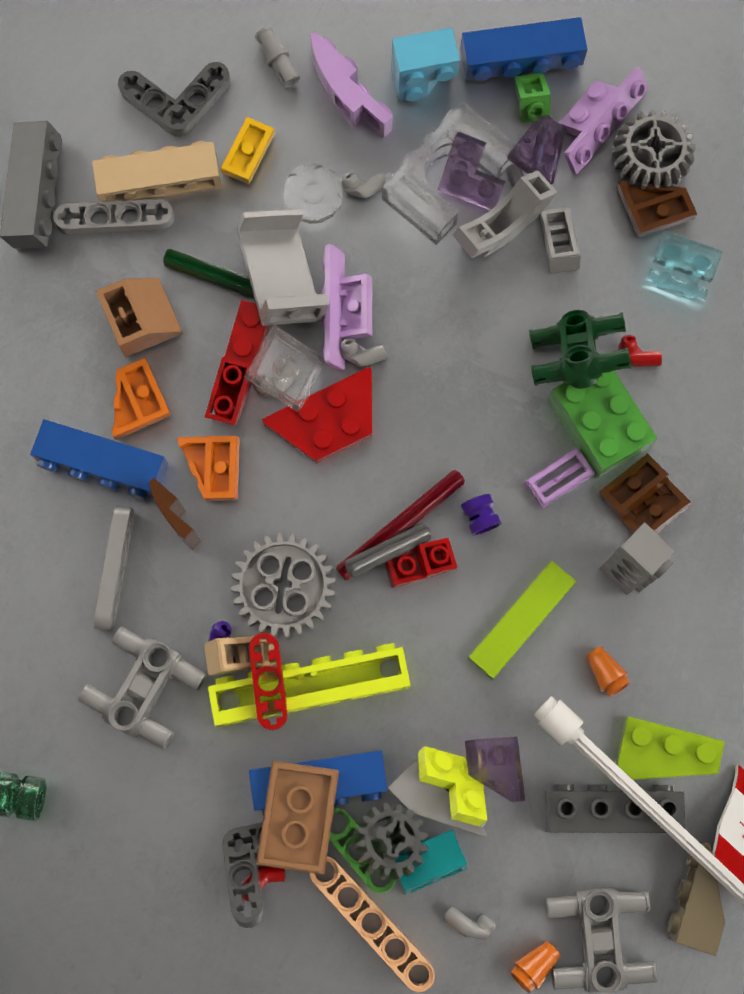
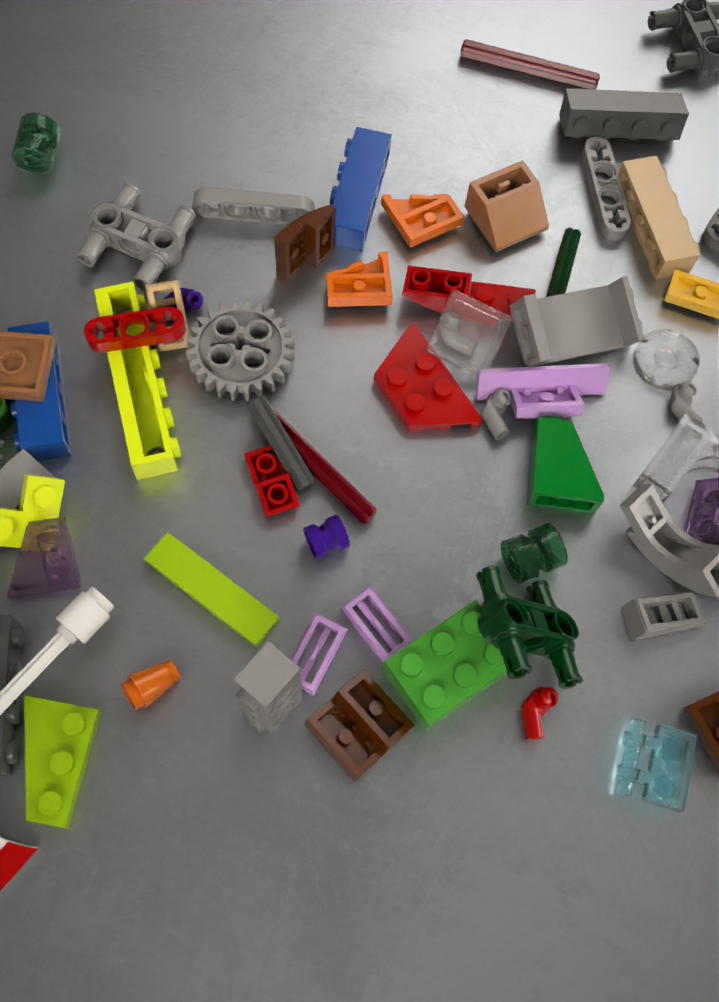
camera: 80 degrees right, 10 degrees down
none -> lavender tile [291,613,348,697]
none -> clear green wheel [501,523,568,584]
none -> green slope [527,416,604,514]

